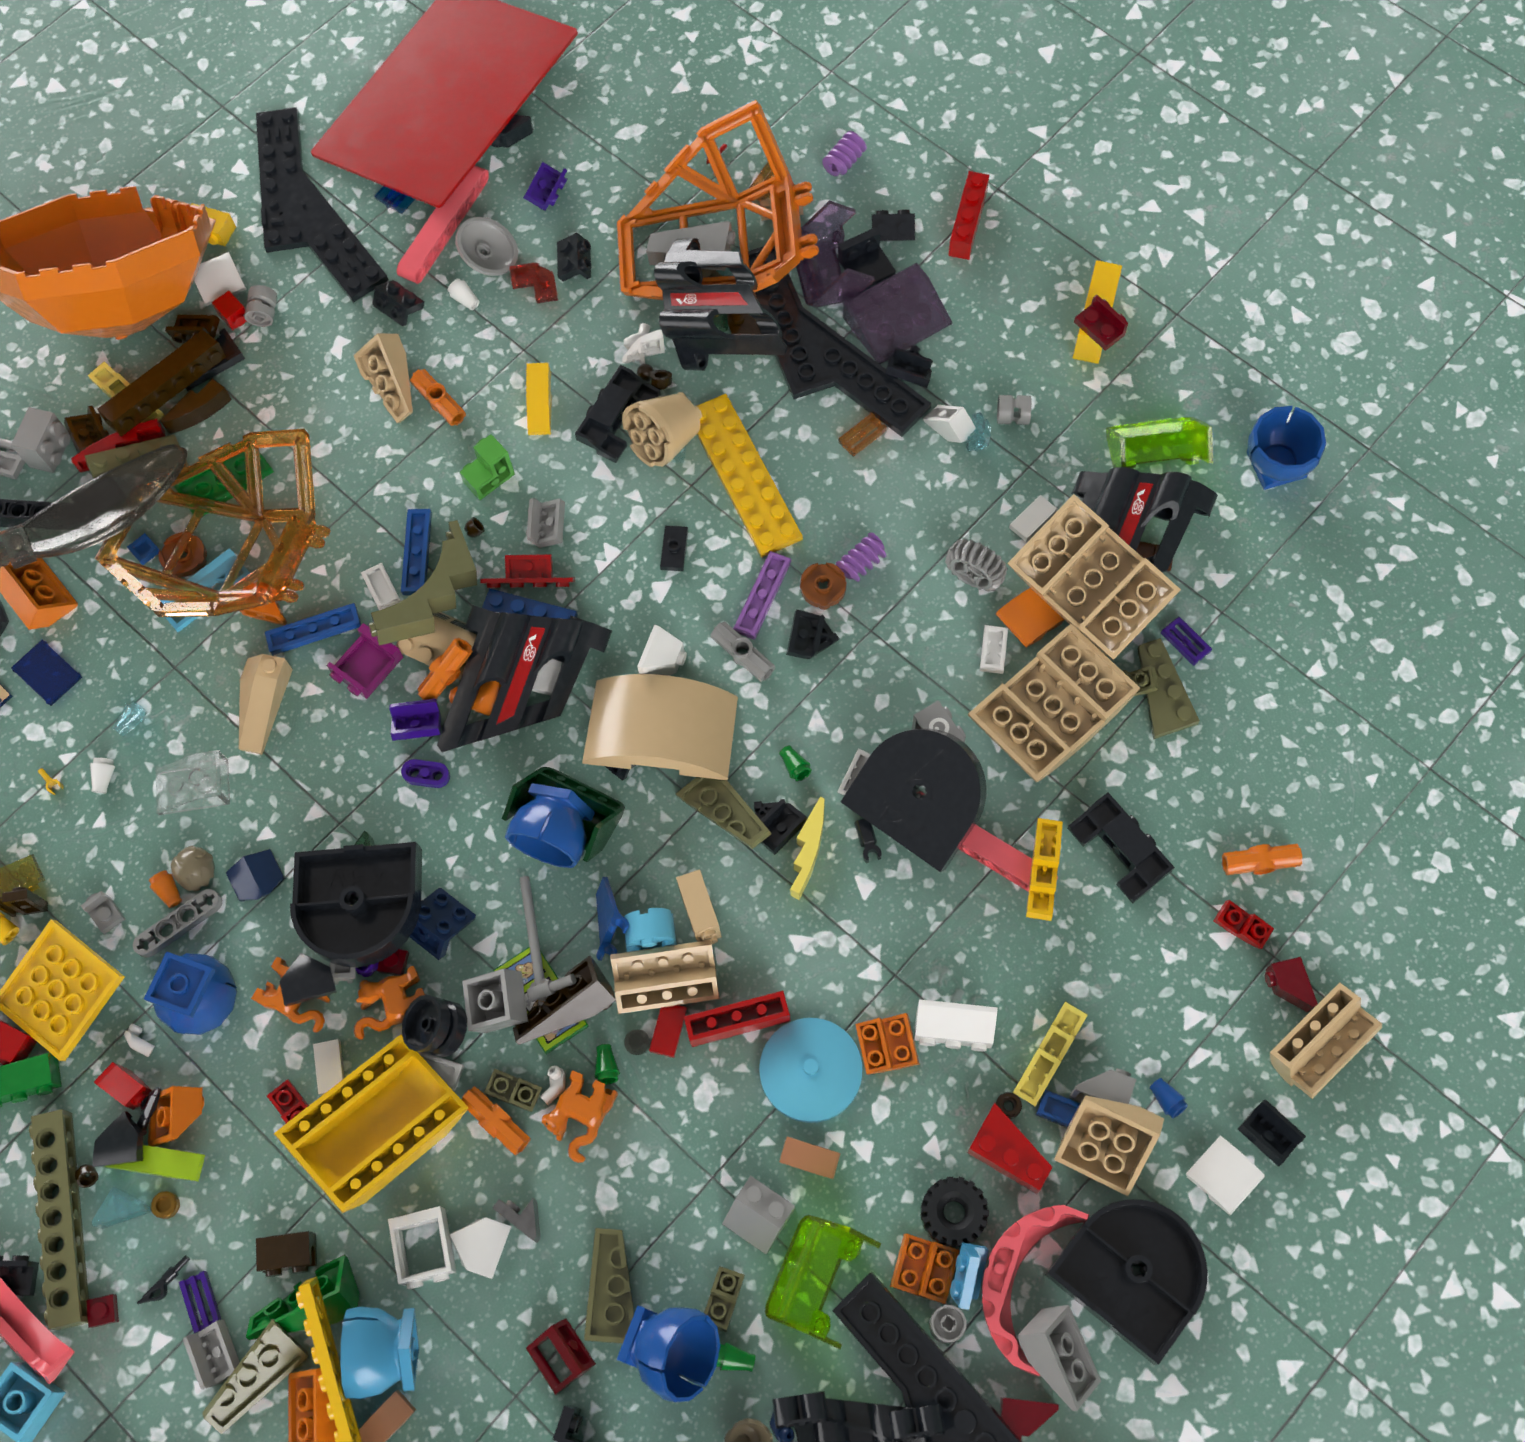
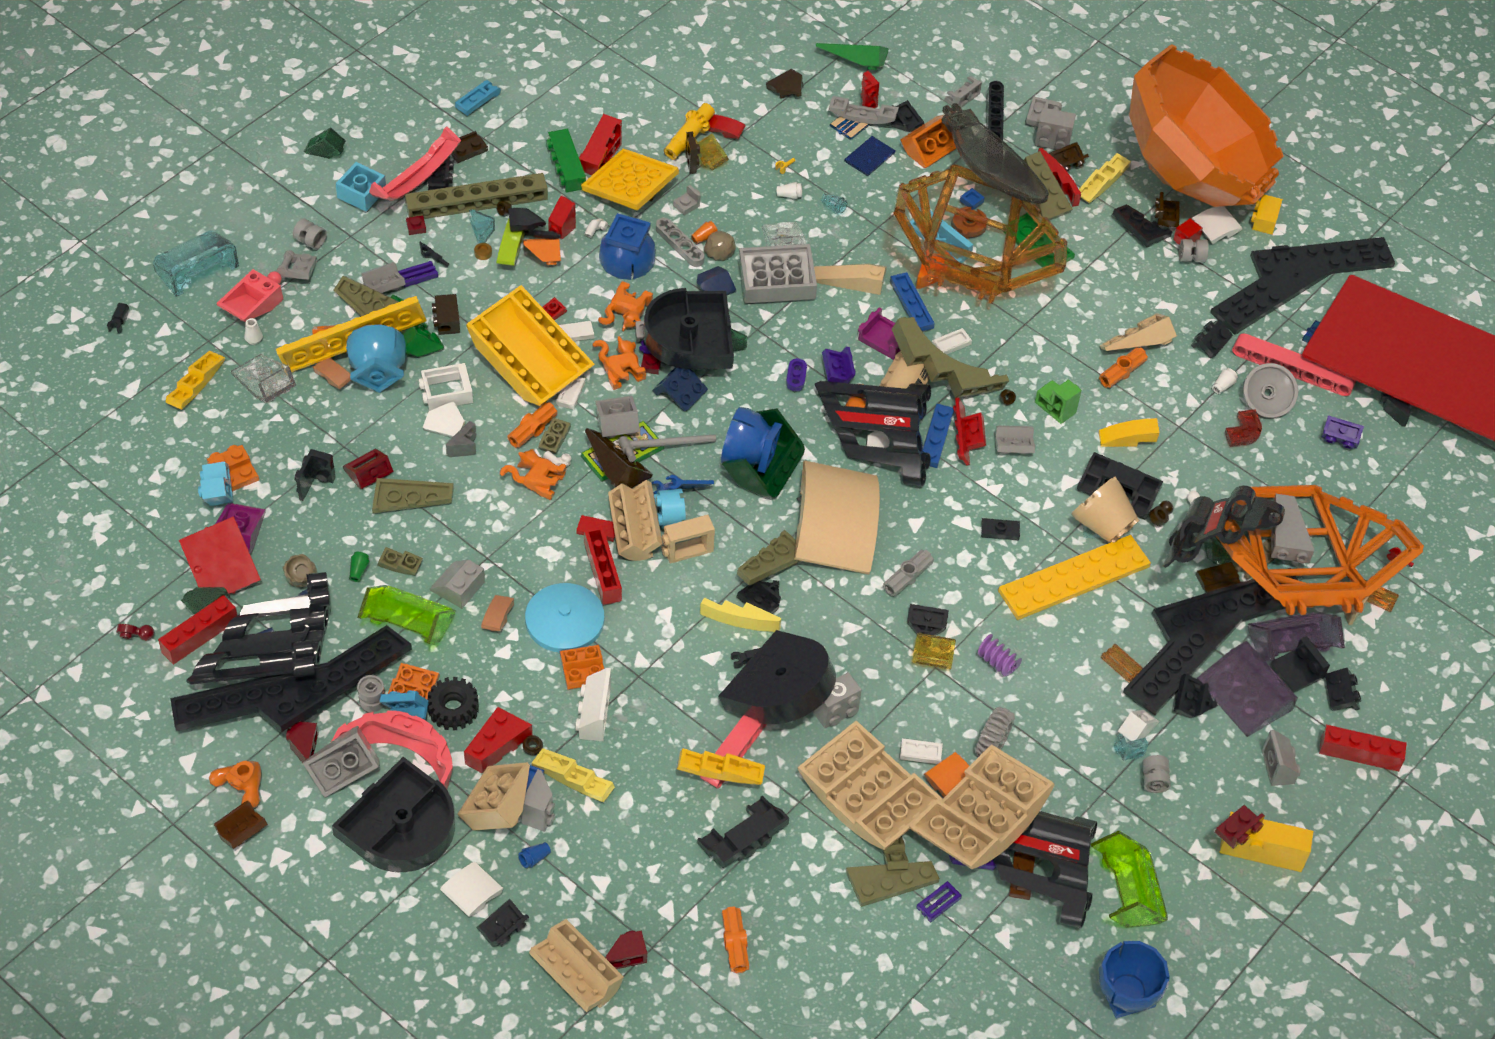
camera: 80 degrees right, 15 degrees down
dark brown brick [97,330,226,437] -> none
dark brown slope [160,379,232,434] -> none
black slope [280,953,337,1007] -> none
blue plate [401,509,432,595] -> none
black wheel [402,994,467,1057] -> none
orange piece [417,638,473,700] -> none
black bracket [557,233,592,282] -> none
green cone [594,1044,620,1085] -> none
blue plate [616,1305,720,1402] -> none
white slope [622,330,665,365] -> none
clear smoke plate [624,1029,650,1055] -> none
white slope [637,625,687,676] -> none
medium lavender tile [733,551,791,640] -> none
green cone [779,745,812,782] -> none
dark orange plate [800,563,846,610] -> none
medium lavender piece [822,131,867,176] -> none
white tile [1009,495,1057,542] -> none
red slope [1213,900,1274,949] -> none
none -> light grey slope [739,244,817,303]
none -> clear yellow bracket [912,633,956,669]
none -> light grey slope [1262,730,1300,786]

